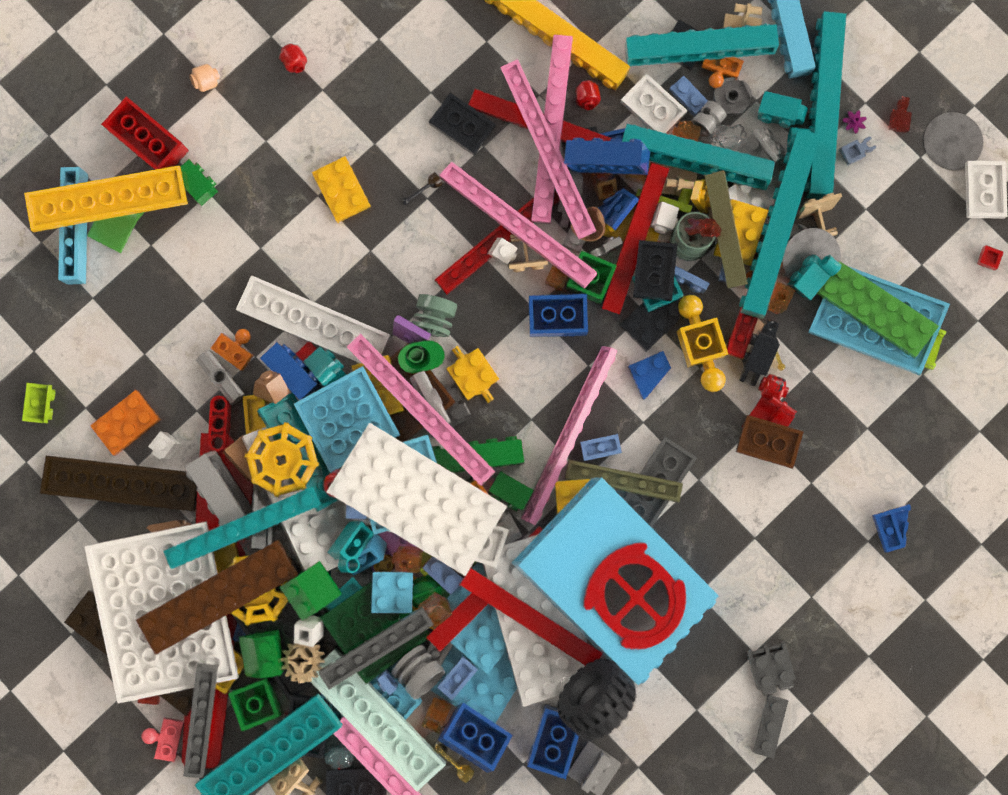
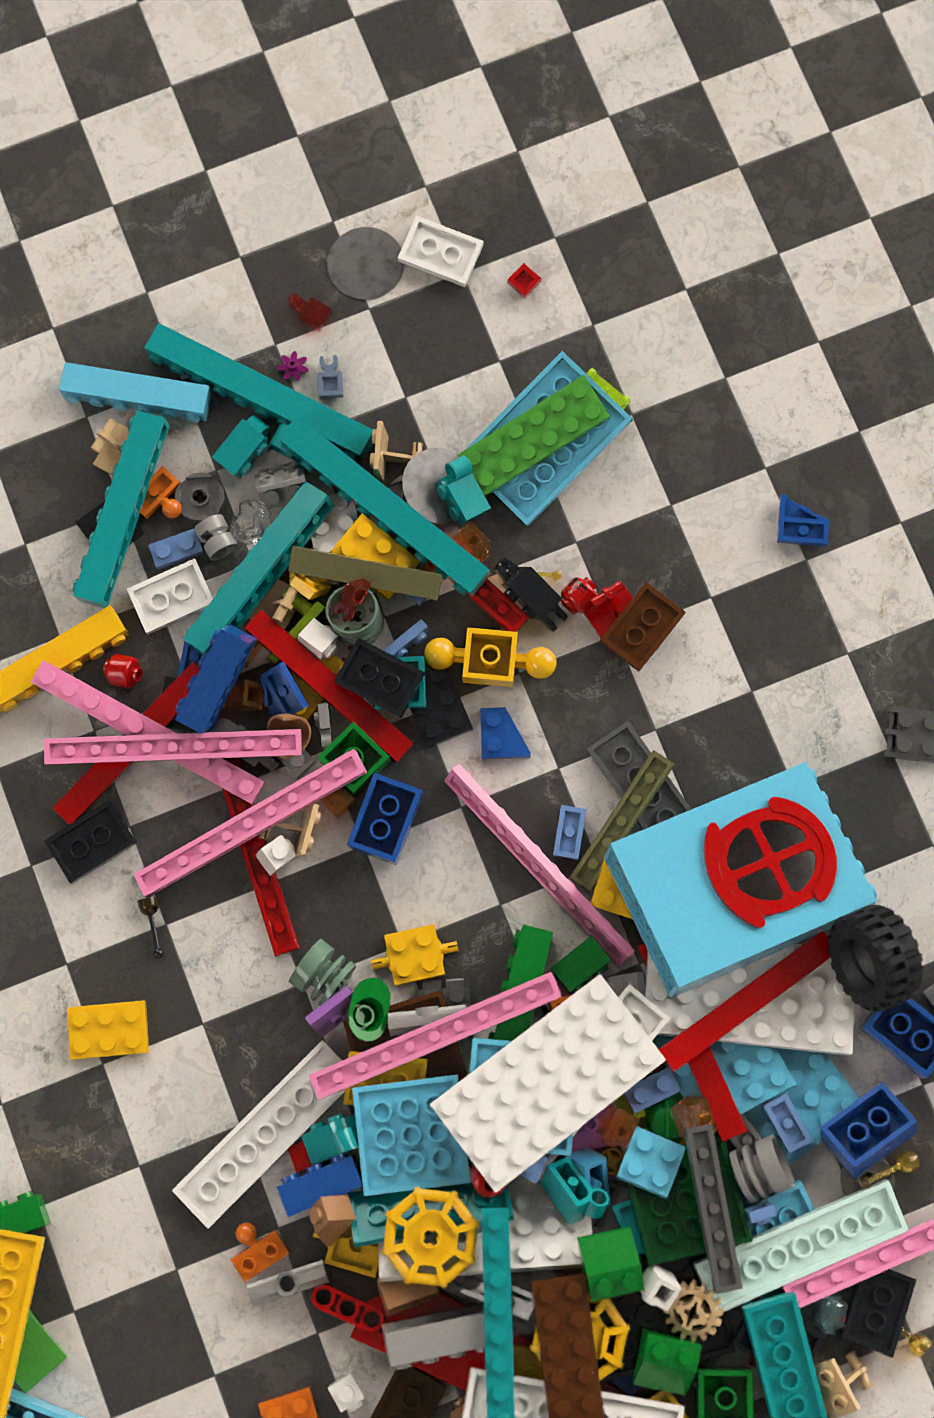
camera: 65 degrees left, 5 degrees down
clear orange brick [421,697,452,734] -> none
clear orange brick [672,121,701,142] -> none

